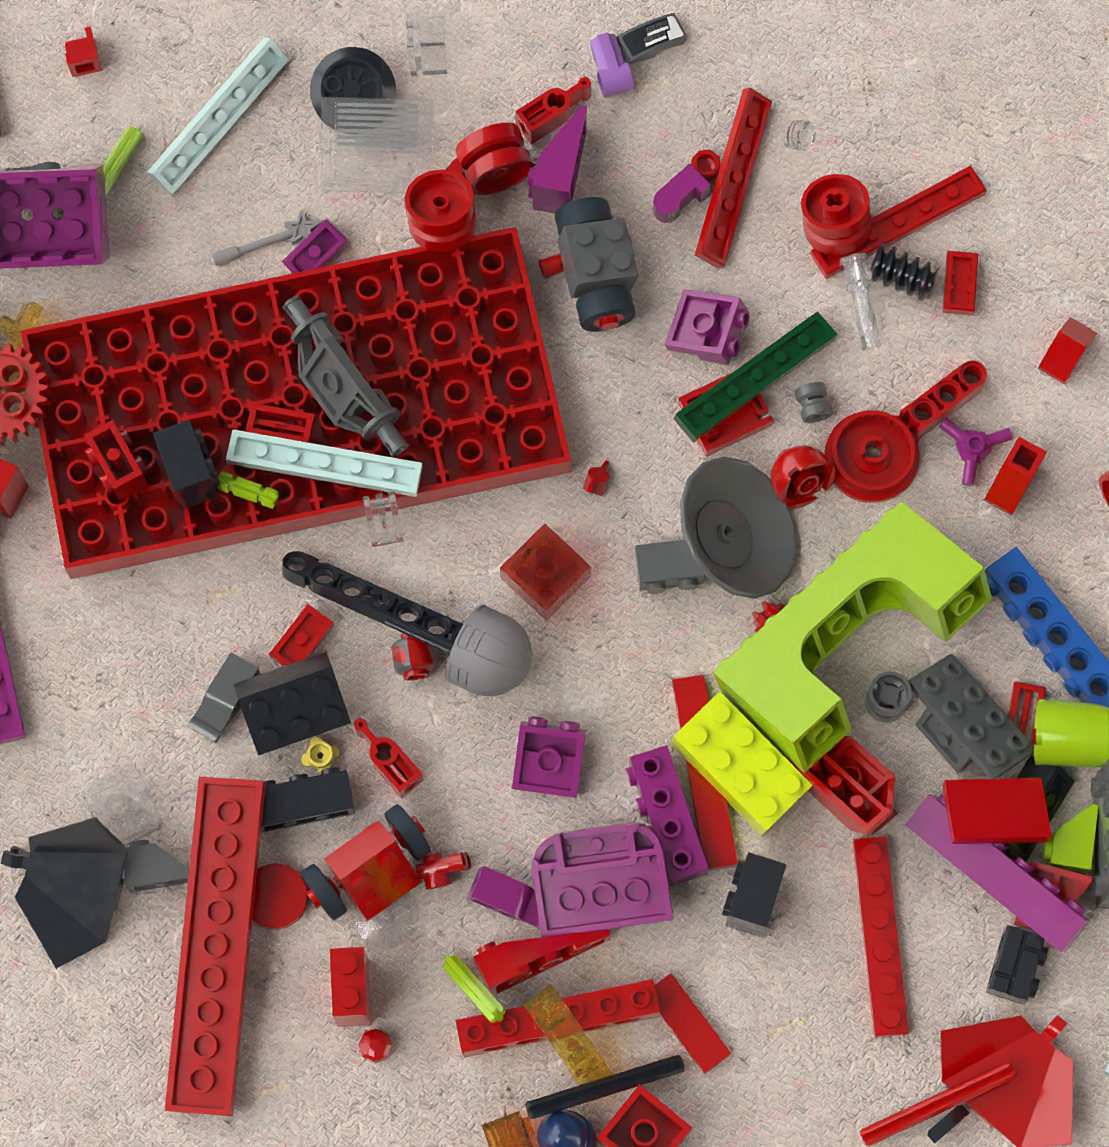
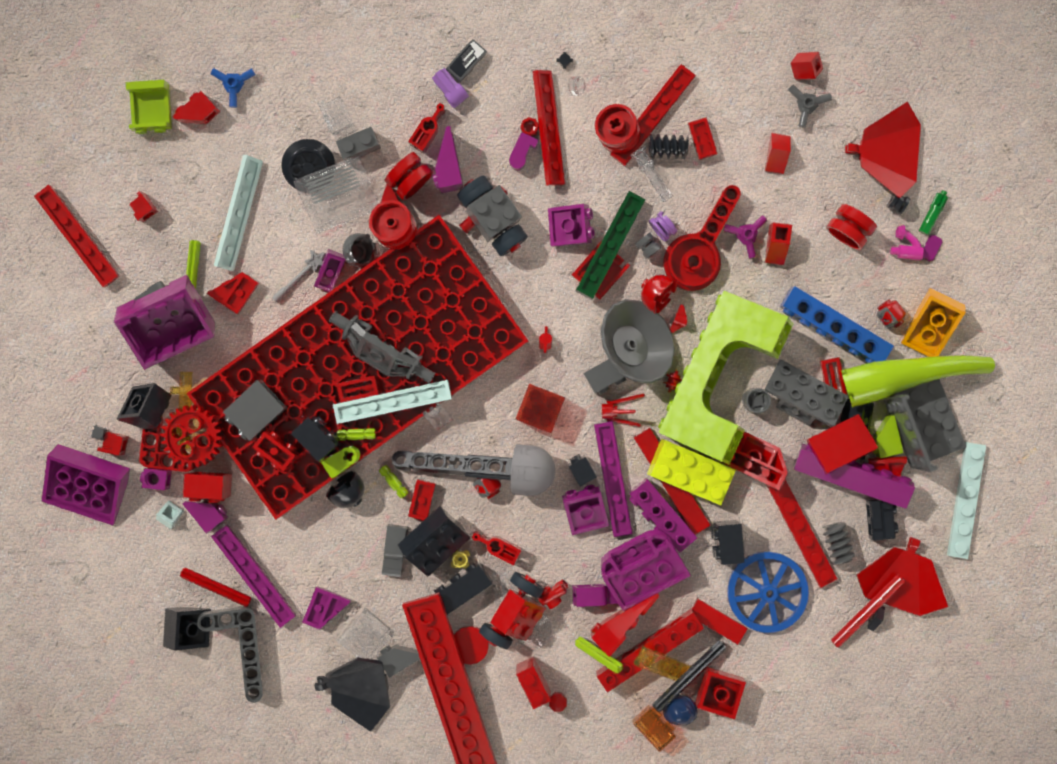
camera: 20 degrees left, 15 degrees up
none -> red wing [206,272,260,315]
none -> dark grey brick [223,380,288,441]
none -> magenta wing [302,586,351,630]
none -> lime piece [321,446,360,479]
none -> black cylinder [326,471,365,508]
none -> dark grey brick [336,127,381,163]
none -> dark grey hair [342,233,376,268]
none -> lime axle [379,465,409,499]
none -> black piece [556,52,573,69]
none -> black brick [568,454,597,487]
none -> magenta tile [594,421,632,537]
none -> red plant [602,393,645,427]
none -> medium lavender wheel [649,211,678,242]
none -> red piece [670,304,688,333]
none -> blue wheel [727,551,809,633]
none -> dark grey piece [822,522,855,565]

